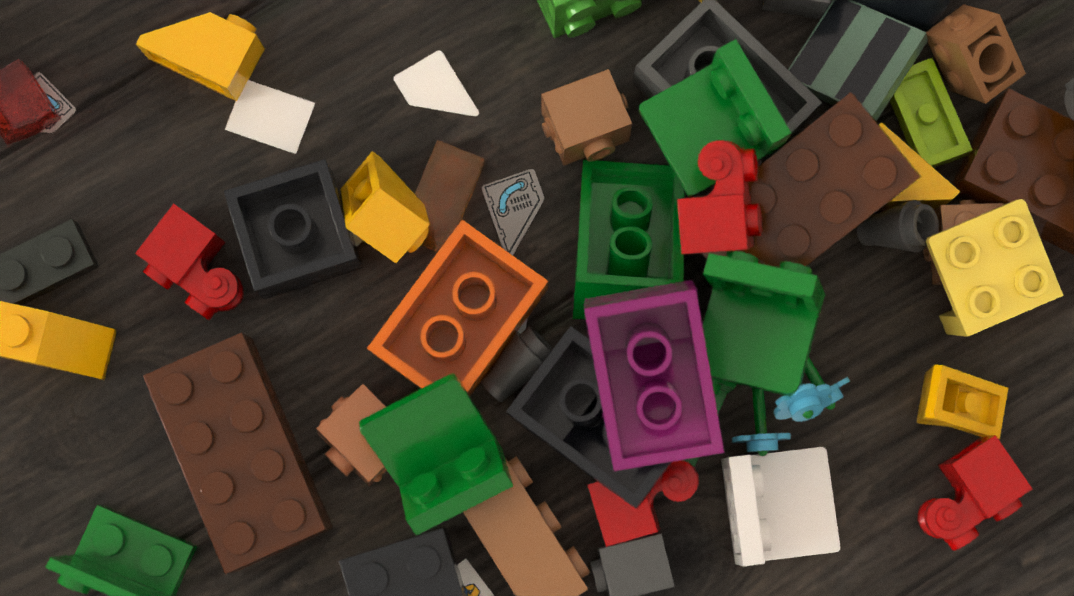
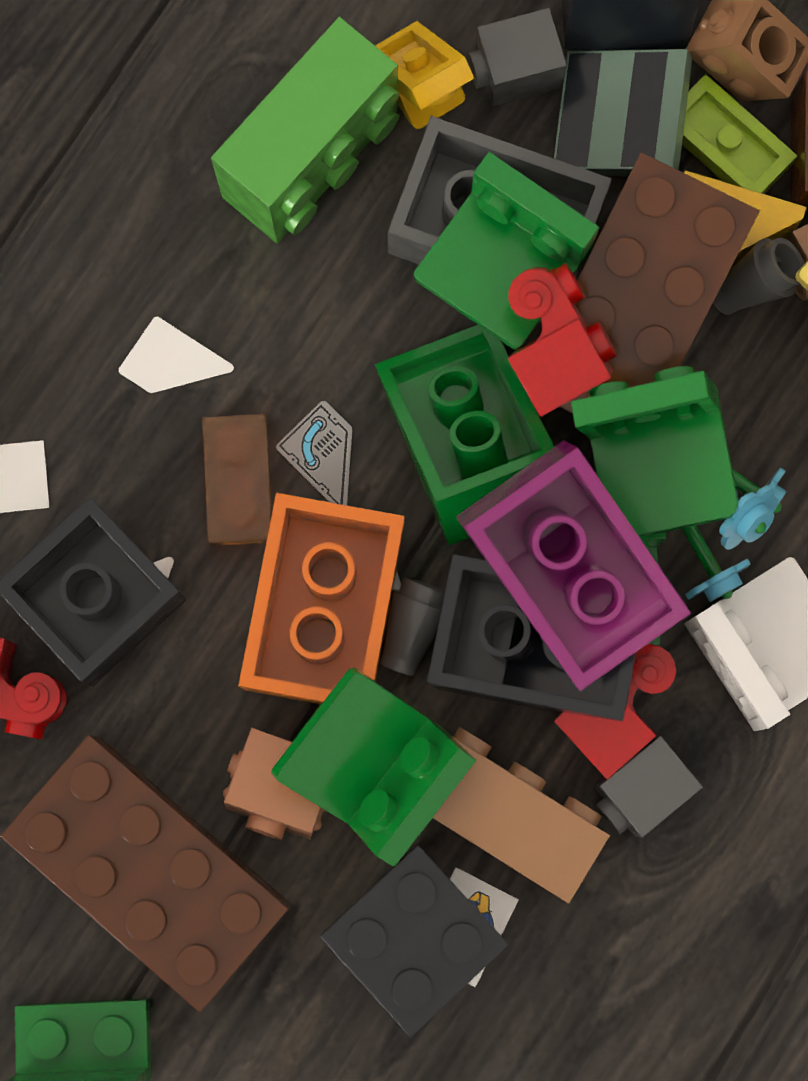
camera: 25 degrees left, 0 degrees up
yellow slope [341,151,430,263] -> none
medium nougat head [541,69,632,166] -> none

